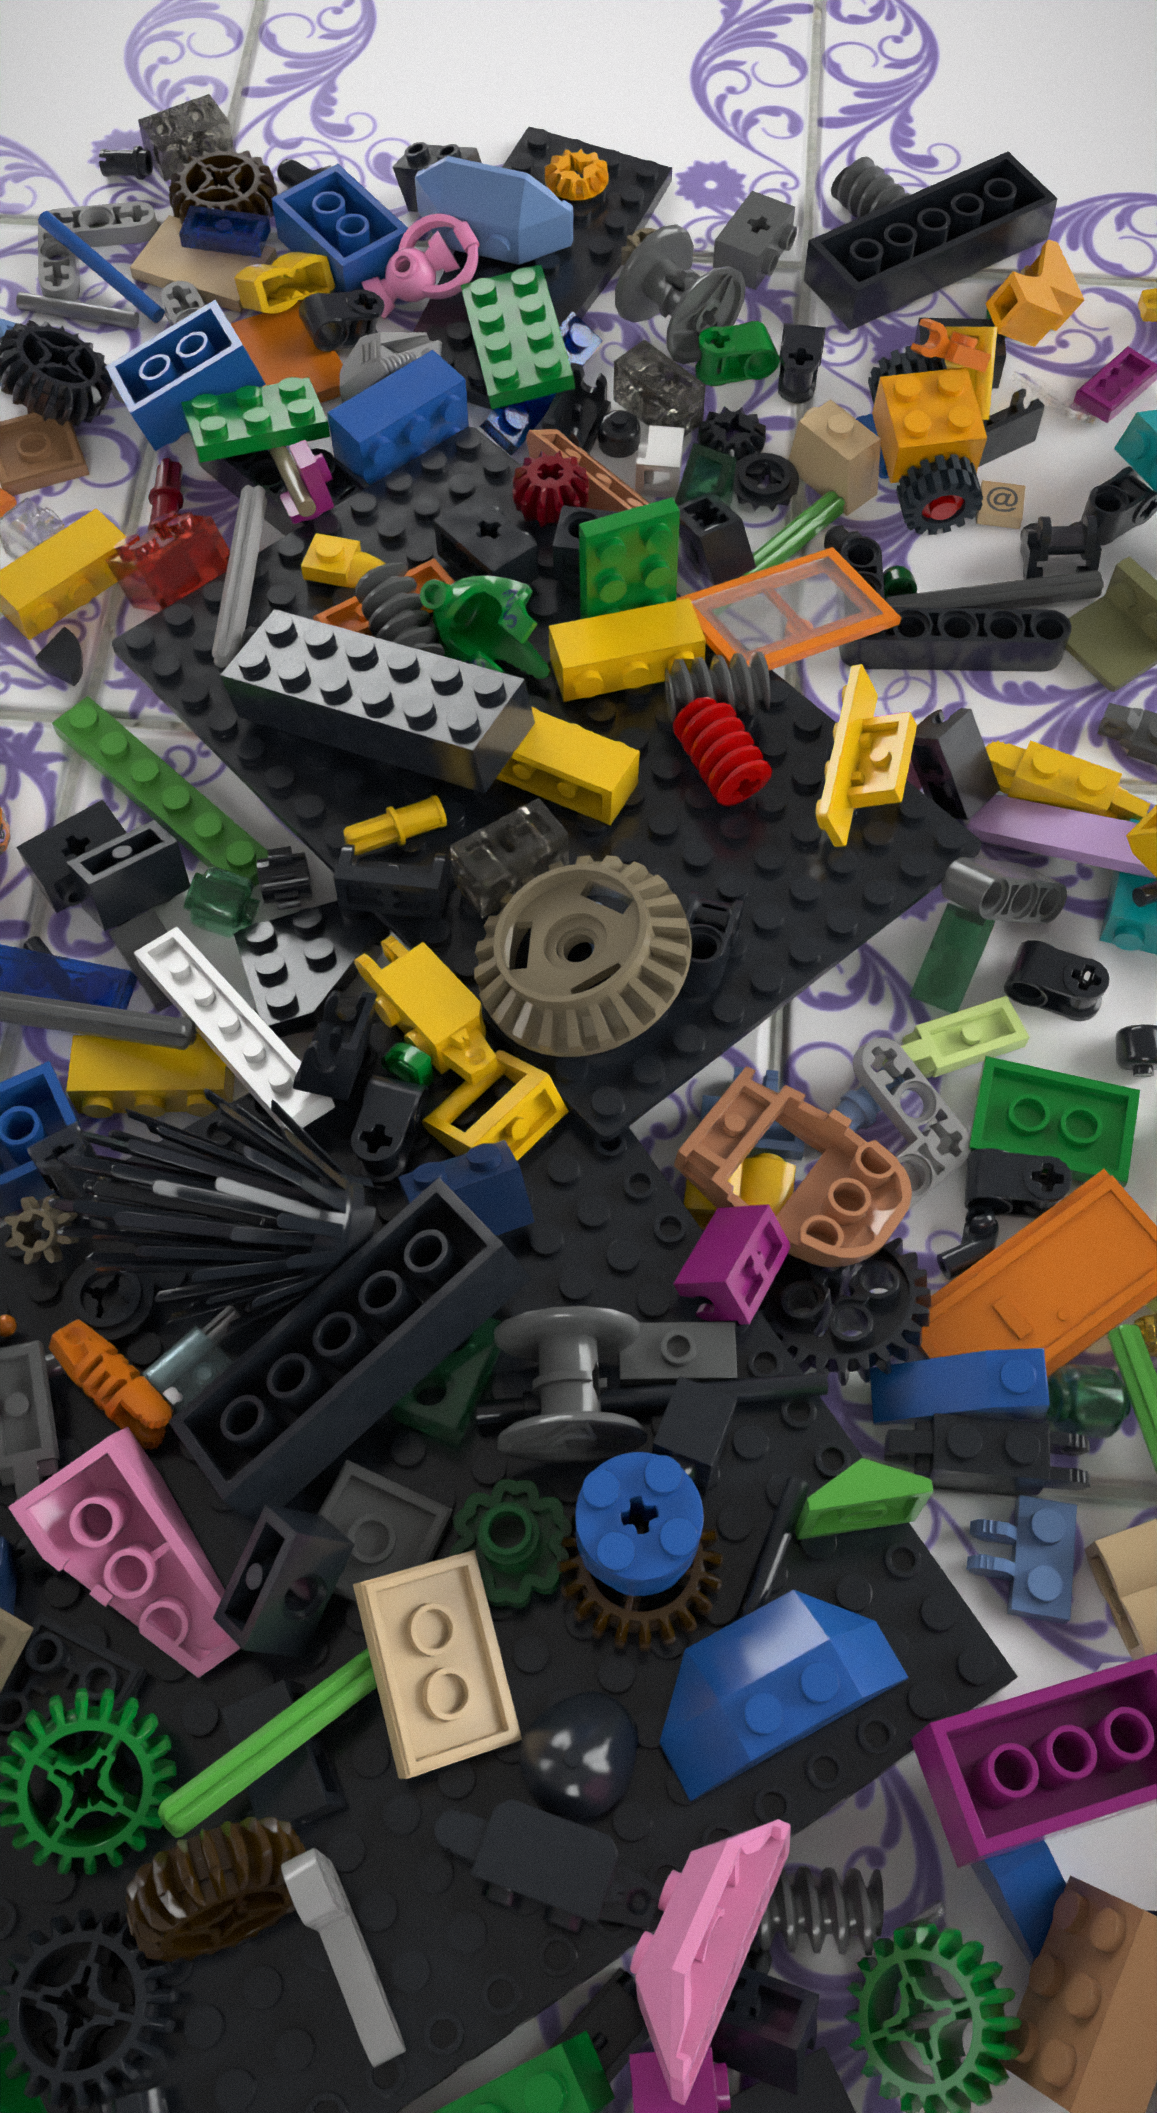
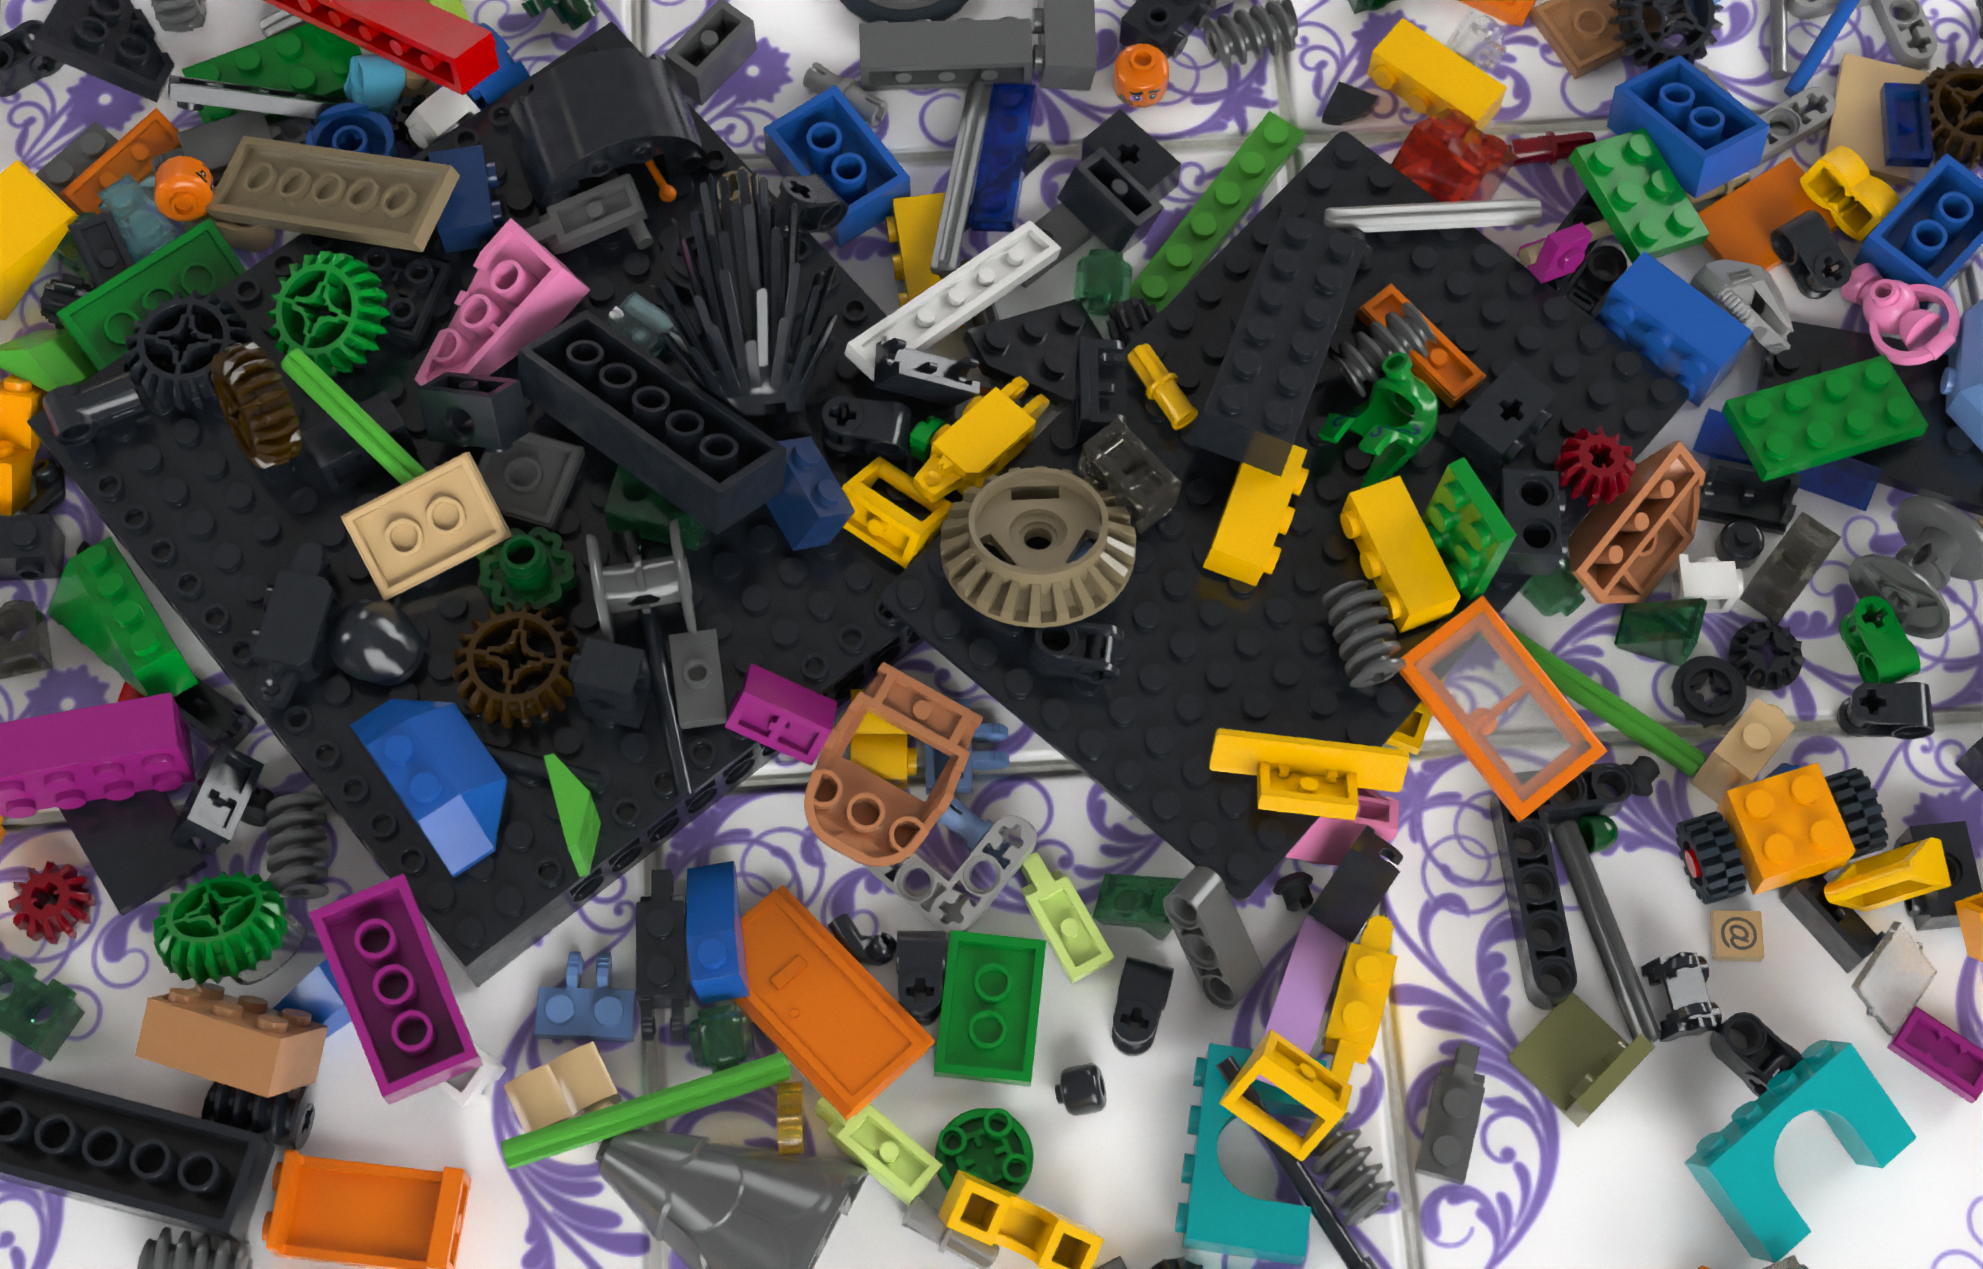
camera: 80 degrees right, 5 degrees up
orange hinge [49,1319,173,1450] -> none
light grey beam [281,1848,406,2068] -> none
yellow plate [301,533,386,588] -> none
blue brick [575,1452,704,1596] -> none
bright pink wedge [630,1819,791,2106] -> none
red piece [673,697,772,806] -> none
black brick [678,491,756,585] -> none
black gear [758,1237,931,1386] -> none
orange plate [911,318,991,372] -> none

